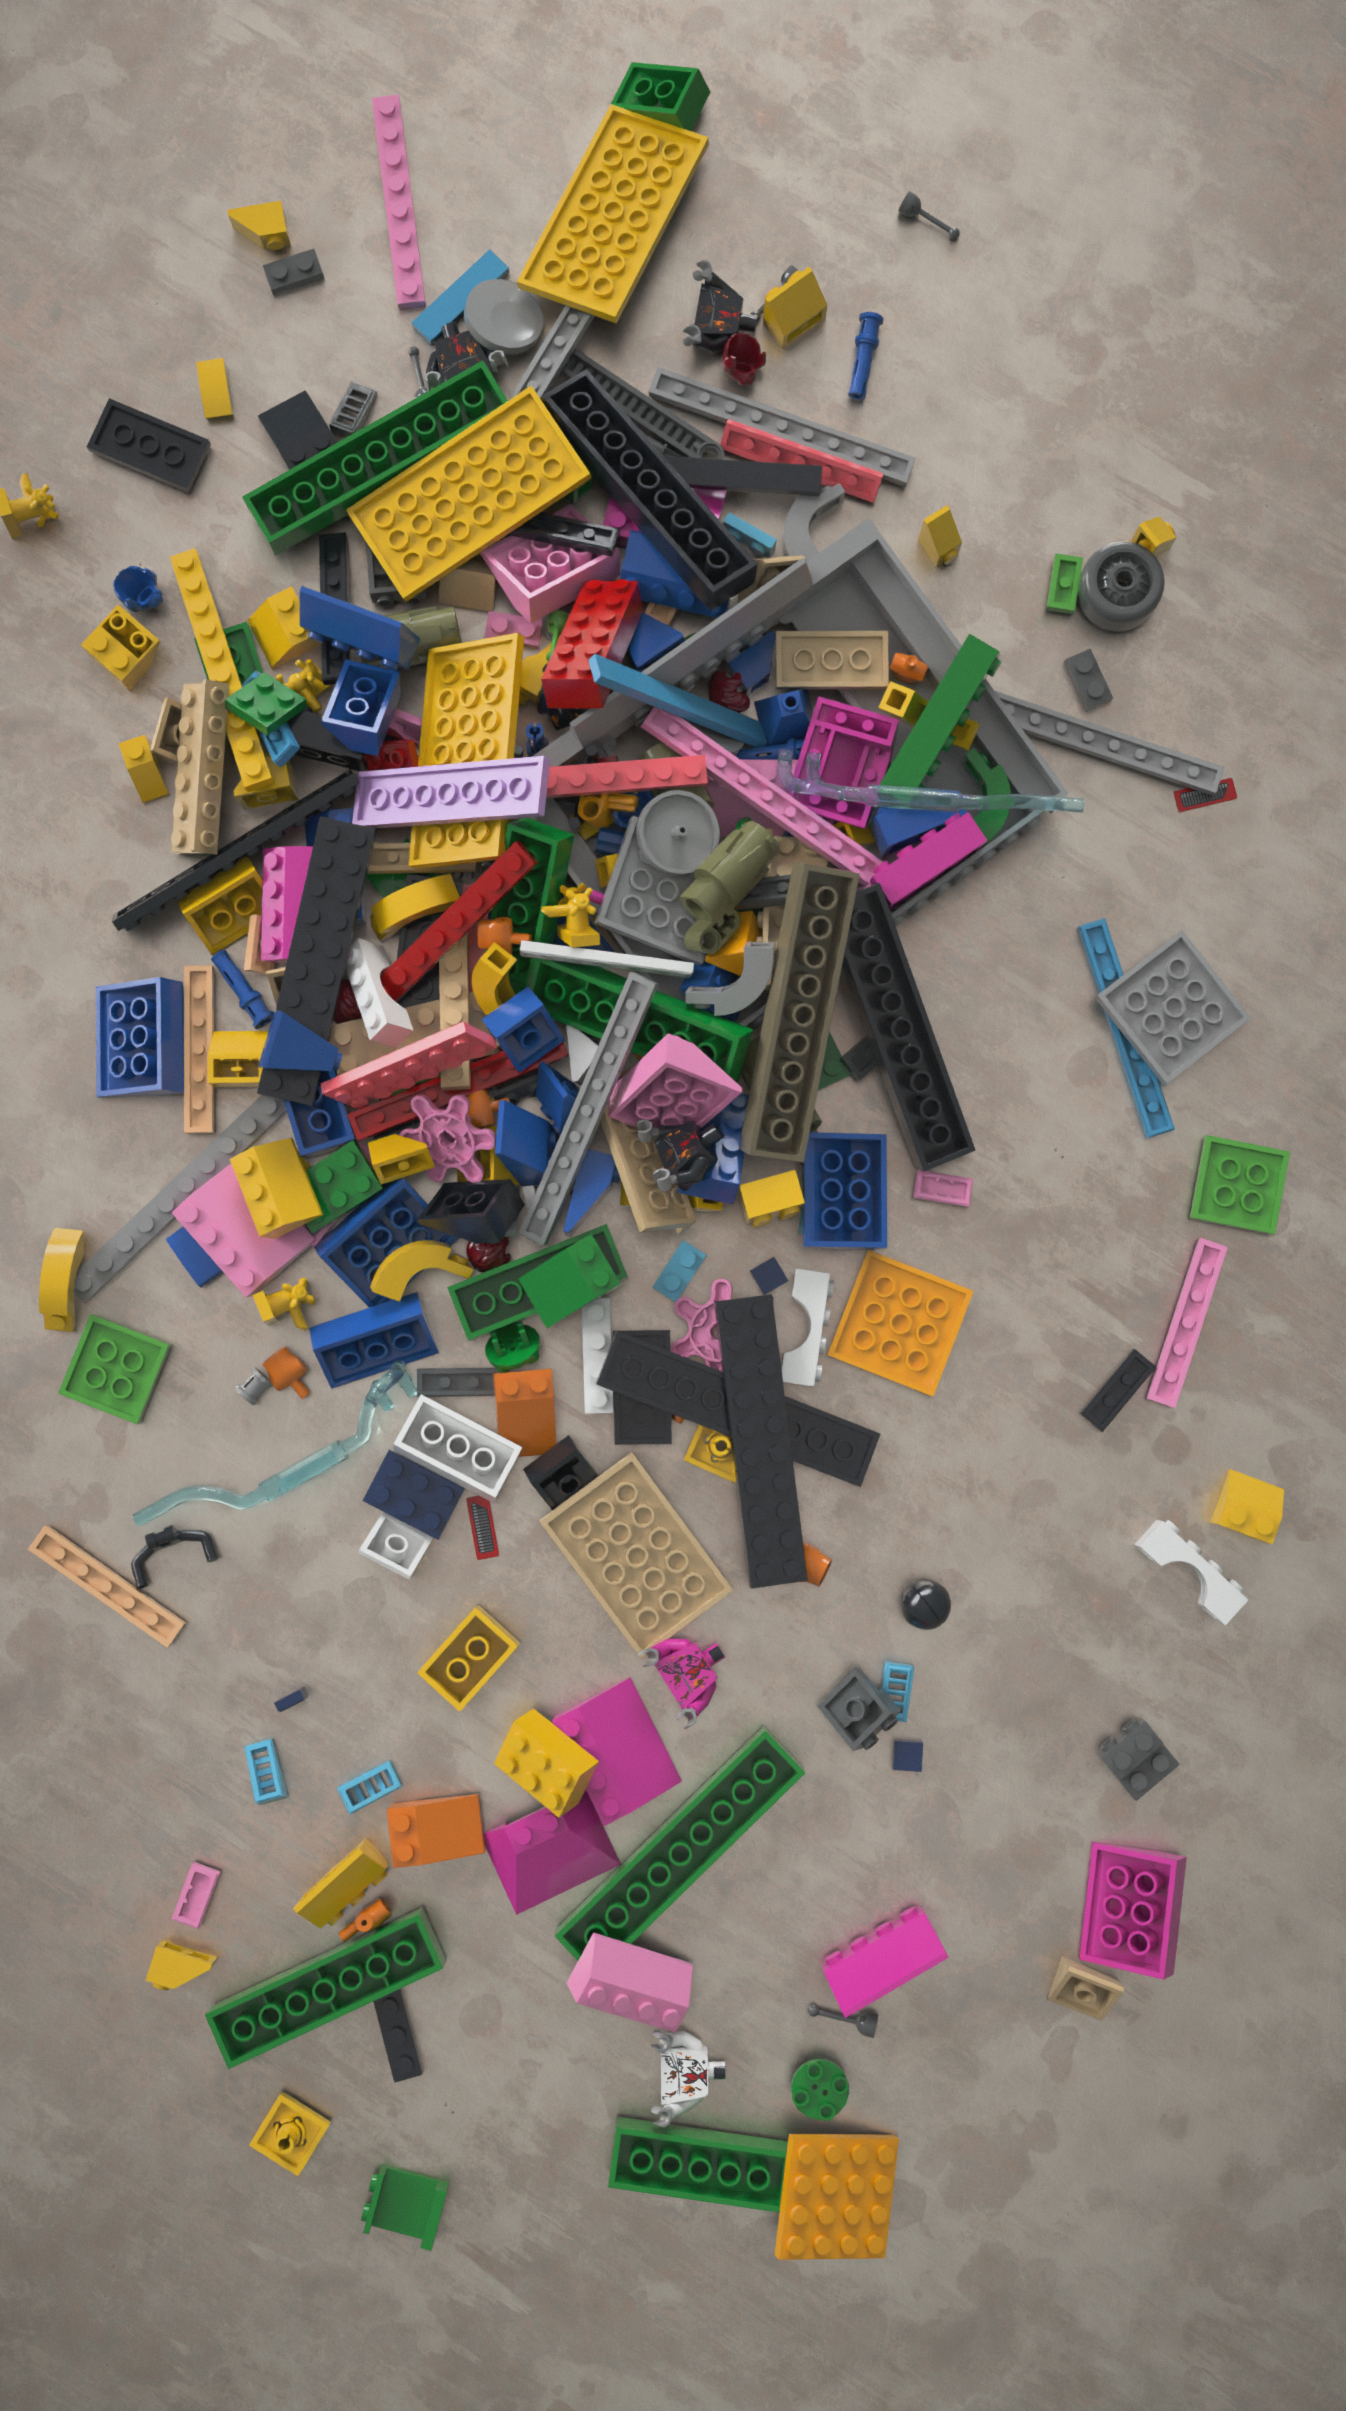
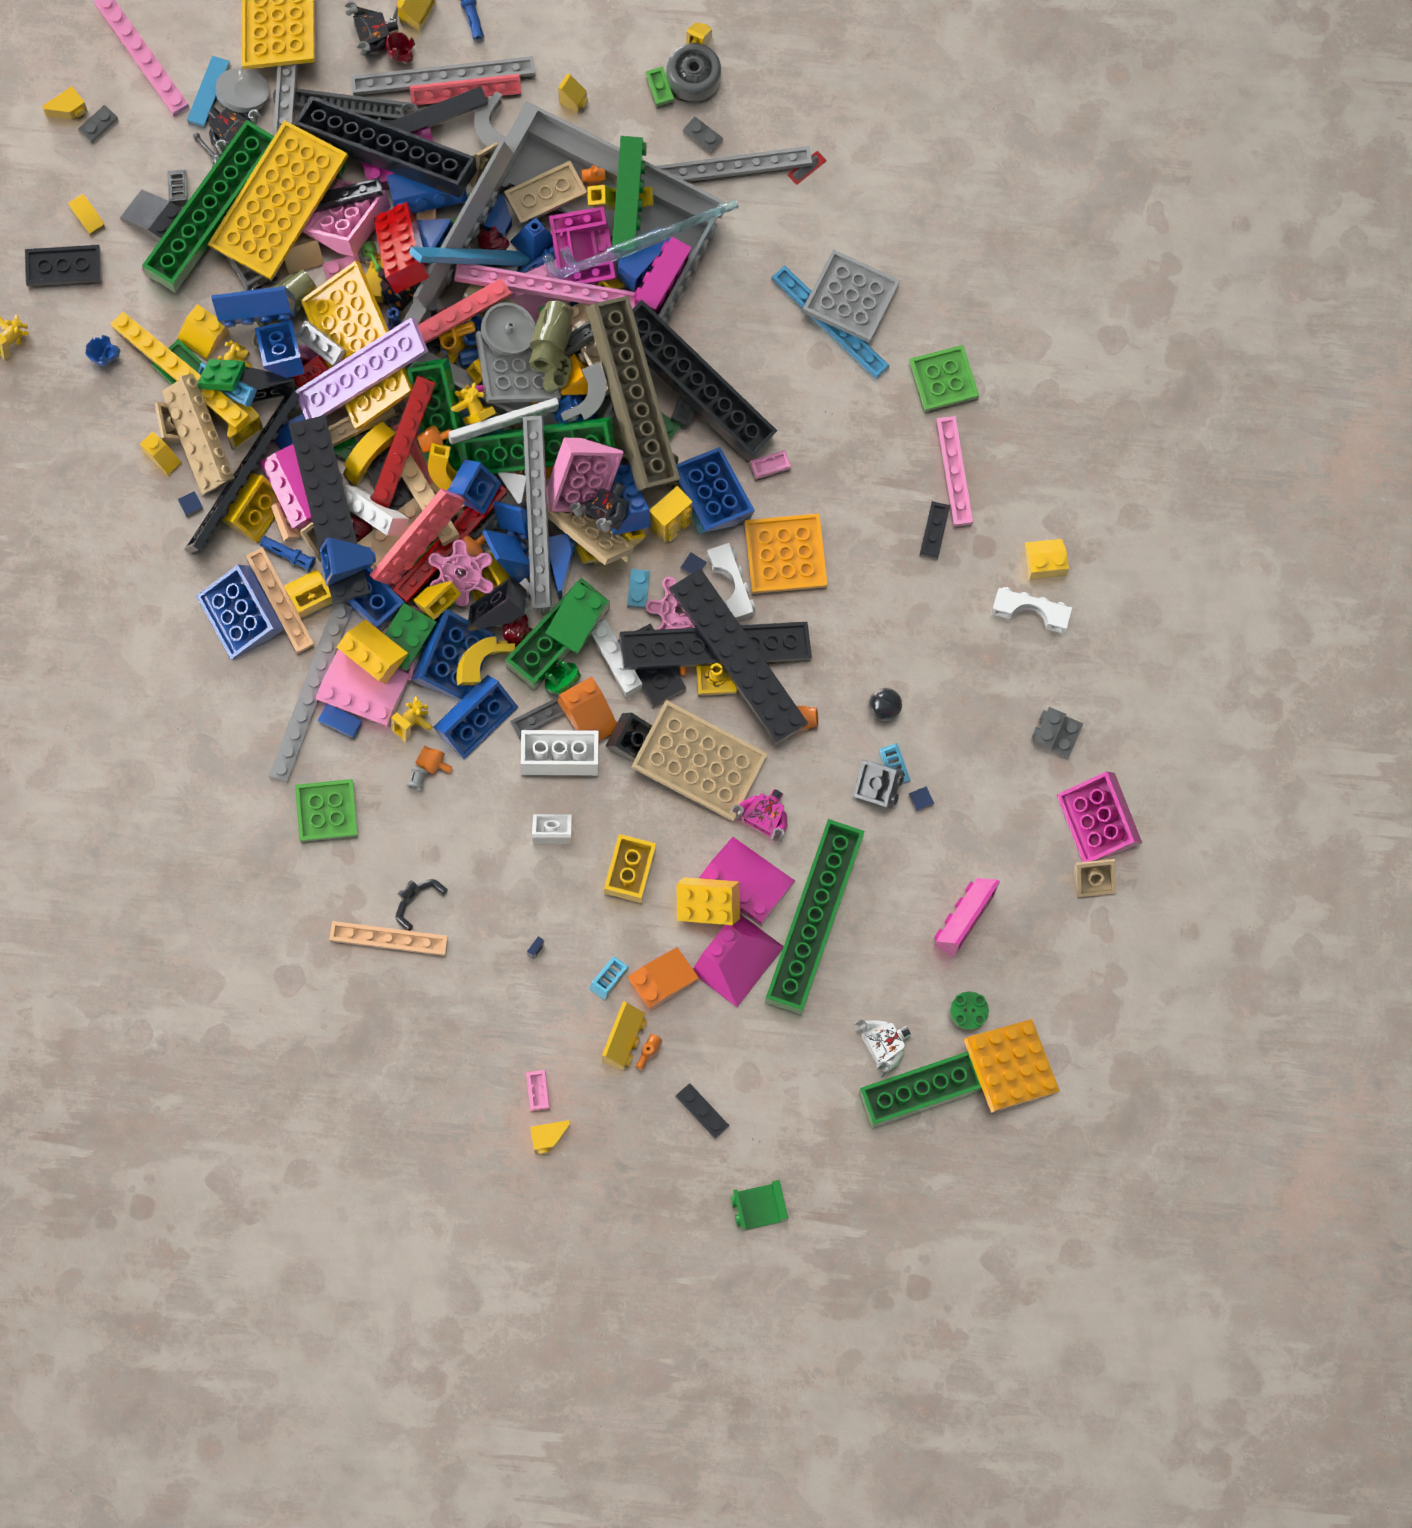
camera: 30 degrees left, 10 degrees down
yellow arch [39,1228,85,1332] -> none
yellow slope [81,605,160,691] -> none
clear light blue piece [132,1360,417,1527] -> none
green brick [205,1907,446,2070] -> none
medium azure slope [244,1739,288,1805] -> none
yellow plate [249,2091,331,2176] -> none
black tile [319,532,351,685] -> none
dark blue plate [362,1450,465,1540] -> none
sticker [466,1496,499,1560] -> none
bright pink slope [567,1933,693,2033] -> none
medium azure plate [723,513,777,557] -> none
dark grey hinge [808,2005,878,2038] -> none
green arch [961,748,1011,851] -> none
none -> dark blue tile [178,491,203,517]
none -> light grey plate [296,320,346,366]

